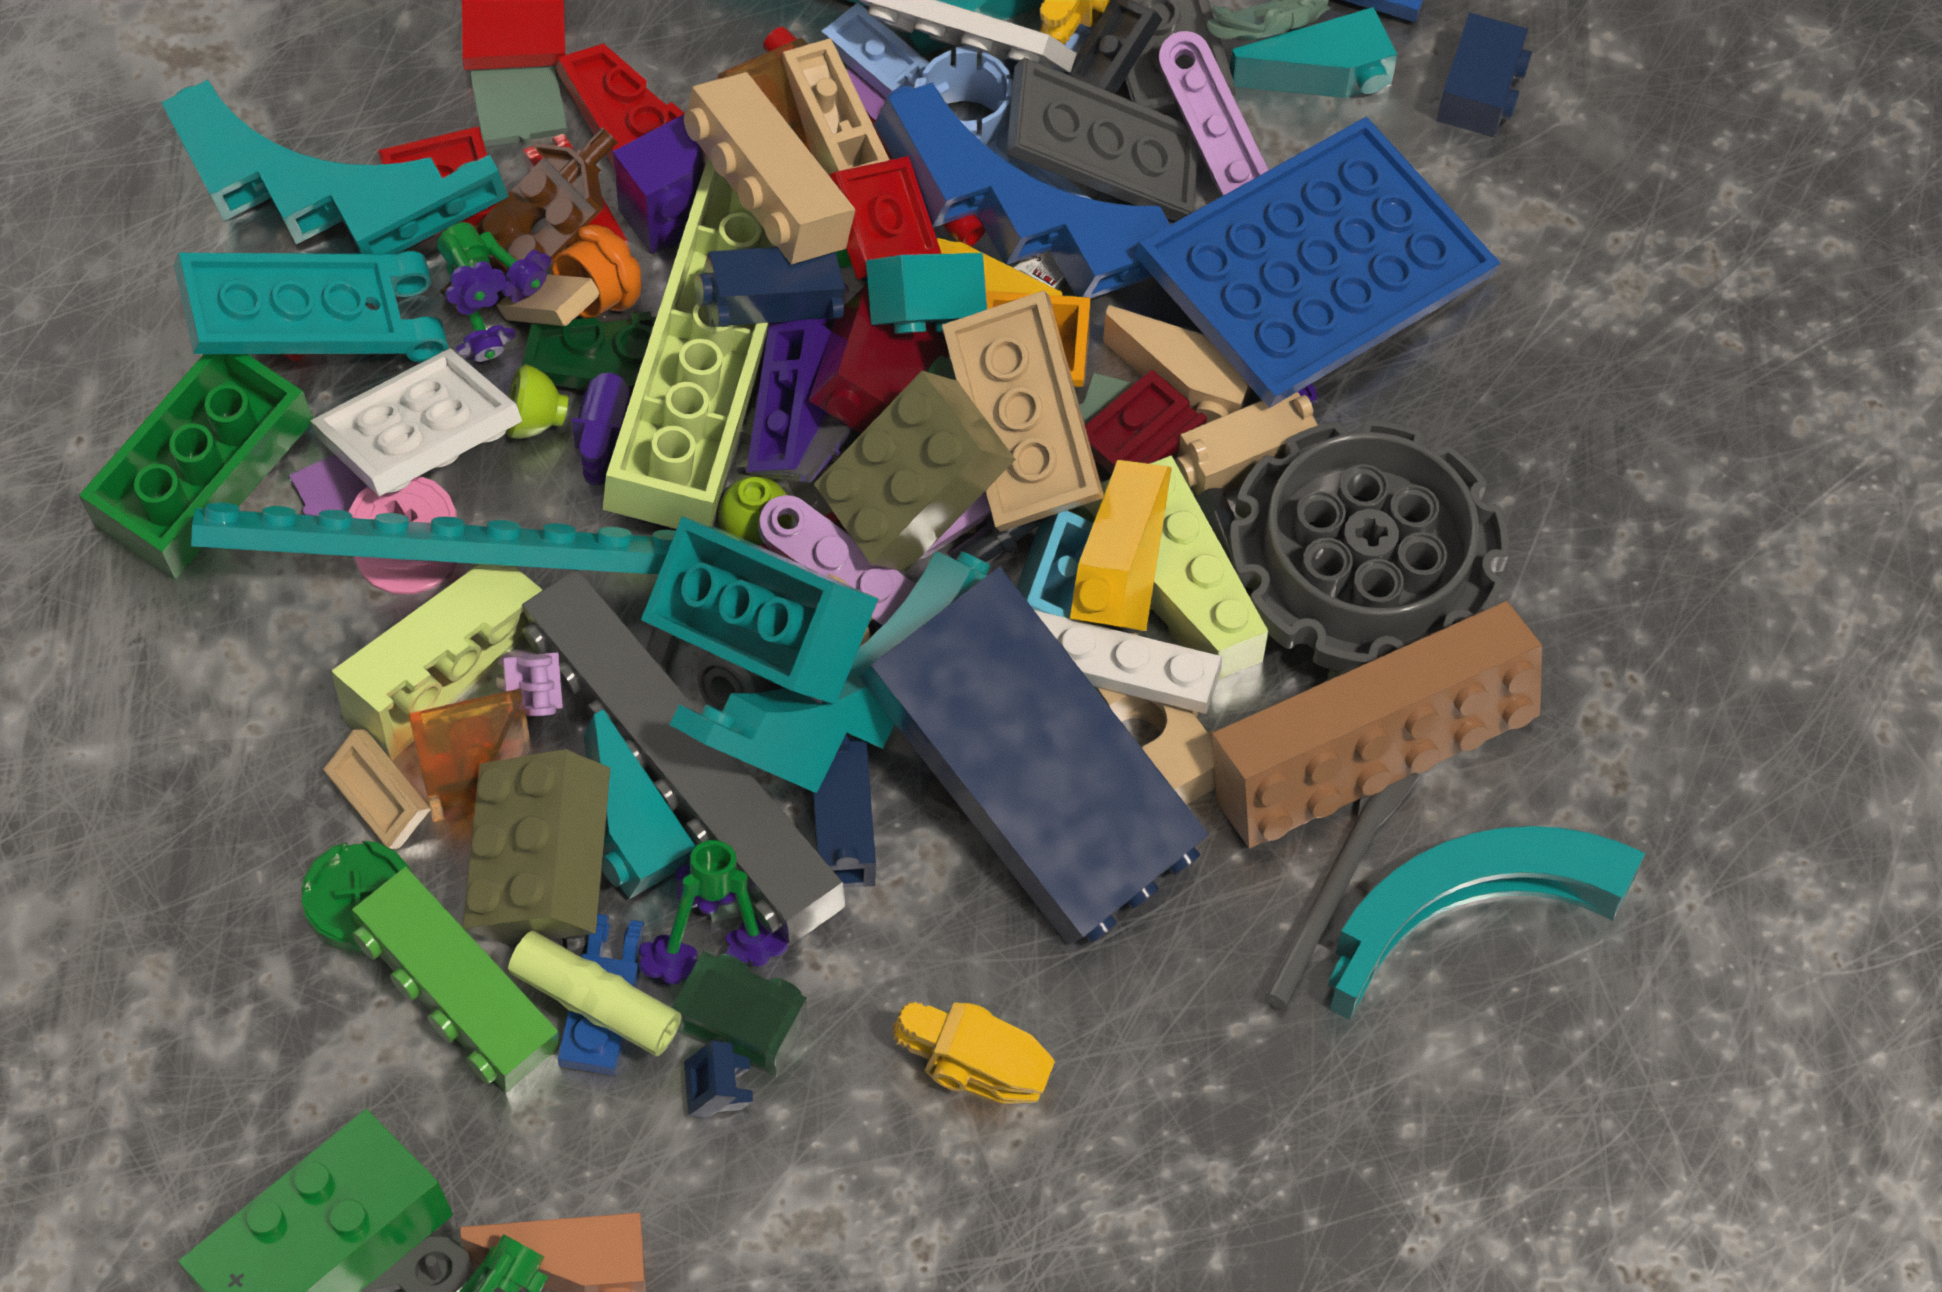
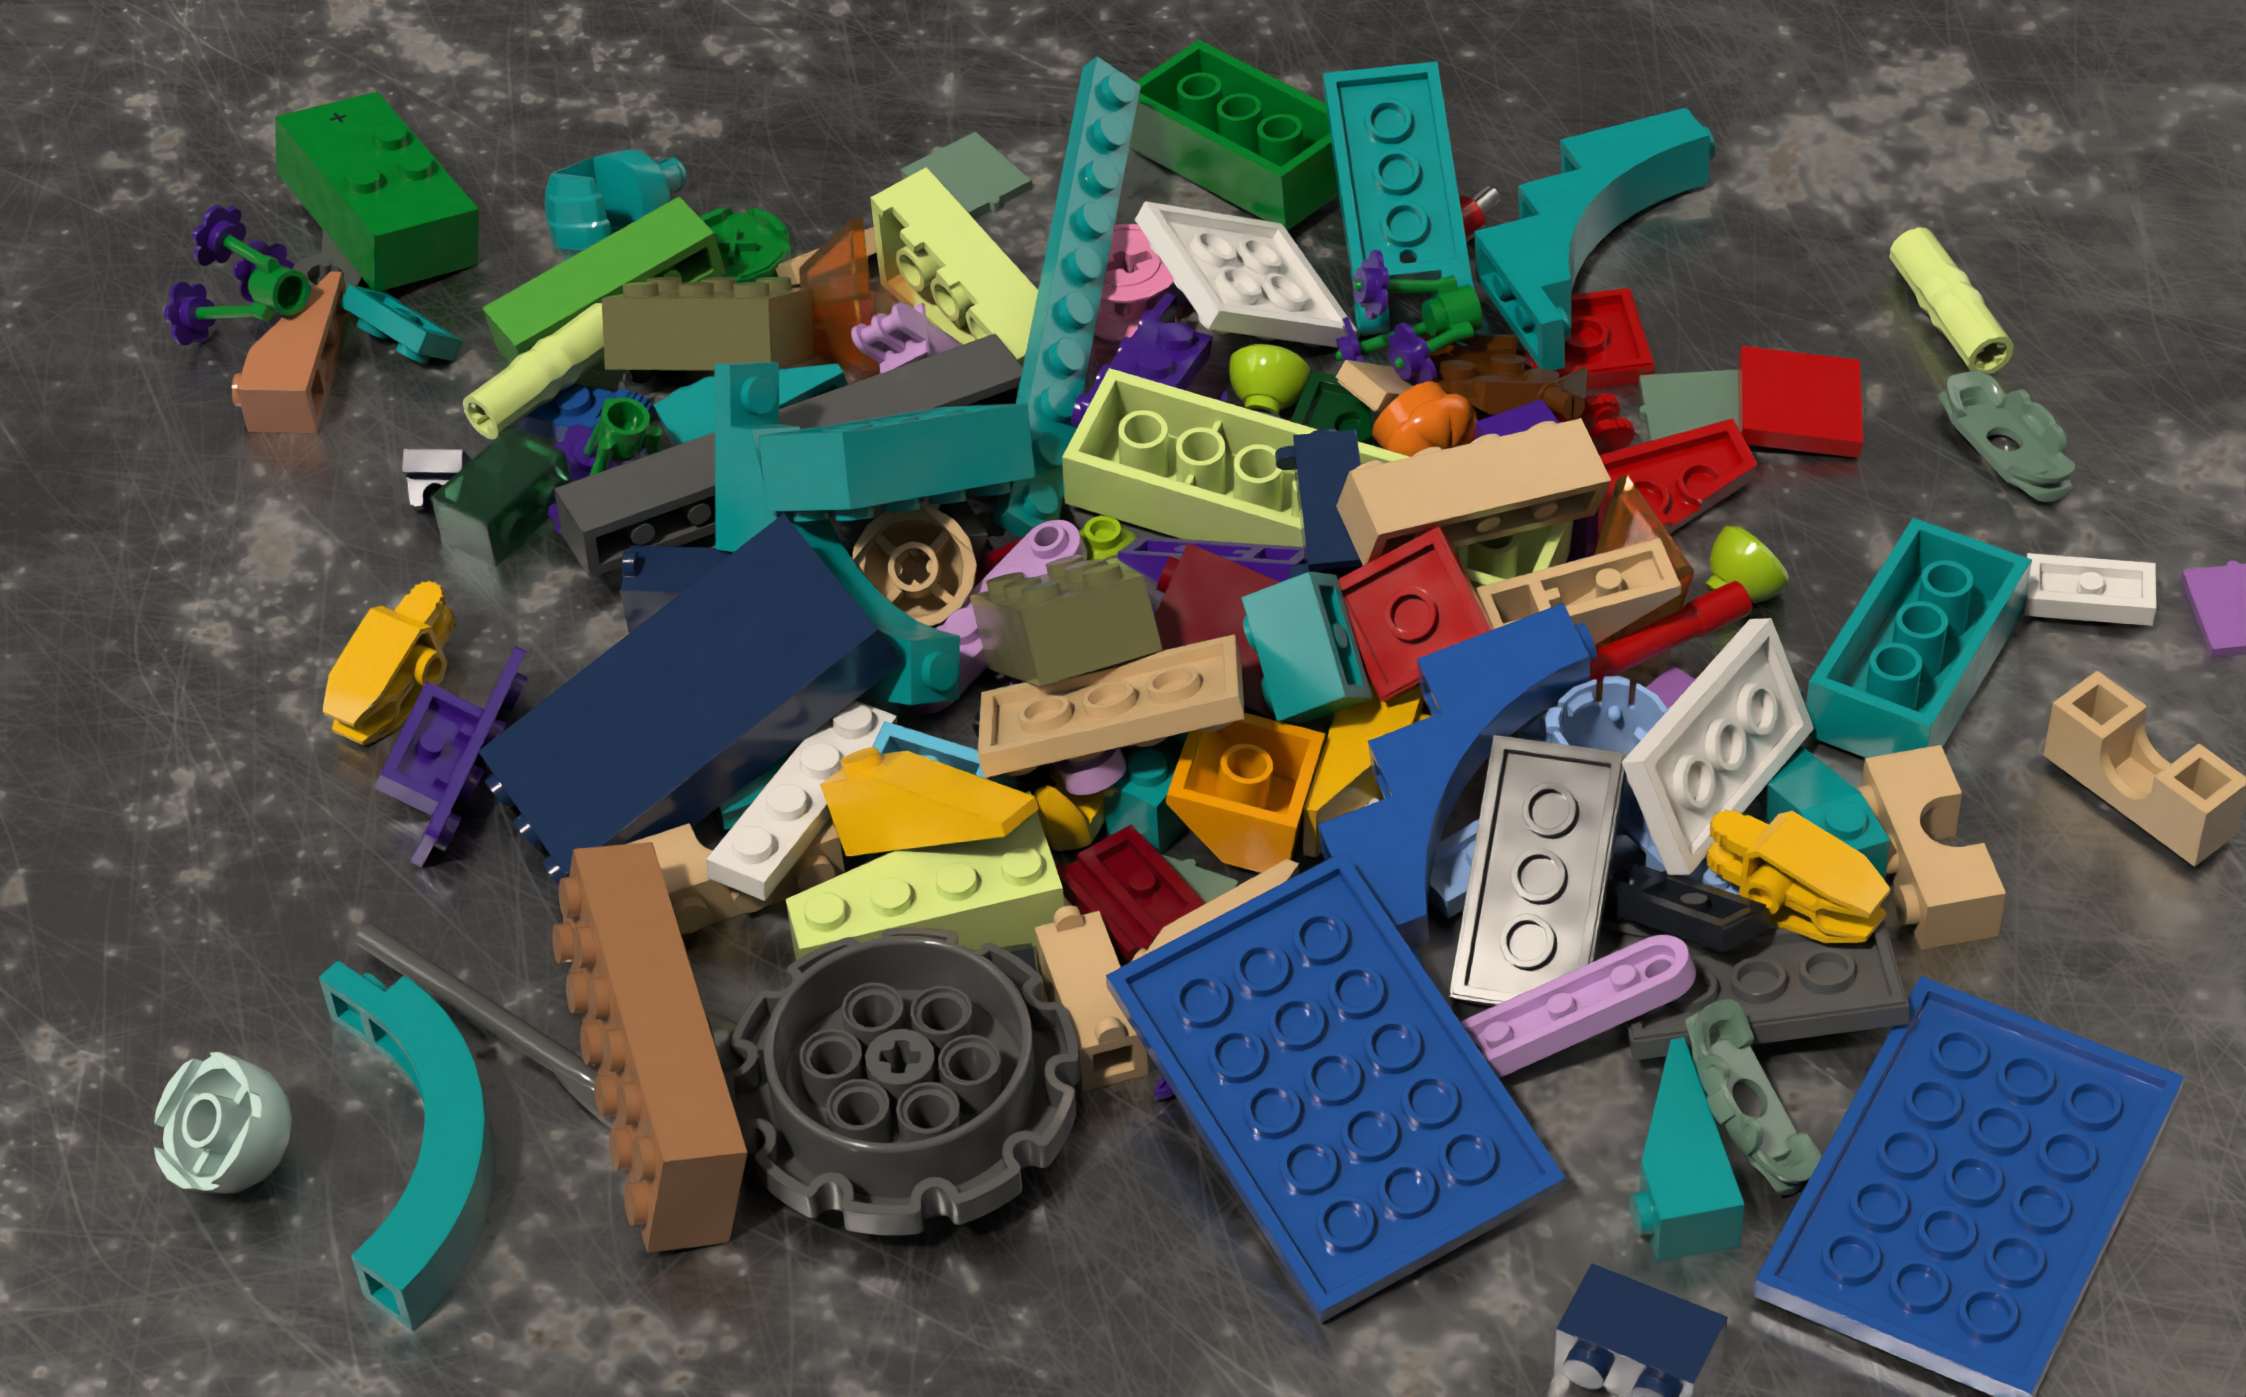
camera: 105 degrees right, 15 degrees down
none -> light aqua cylinder [154,1052,292,1194]
none -> teal plate [339,284,464,364]
none -> dark purple bracket [373,646,528,867]
none -> teal piece [545,149,687,260]
none -> sand green piece [900,131,1032,219]
none -> dark purple bracket [1071,293,1213,428]
none -> lime brick [1704,526,1789,604]

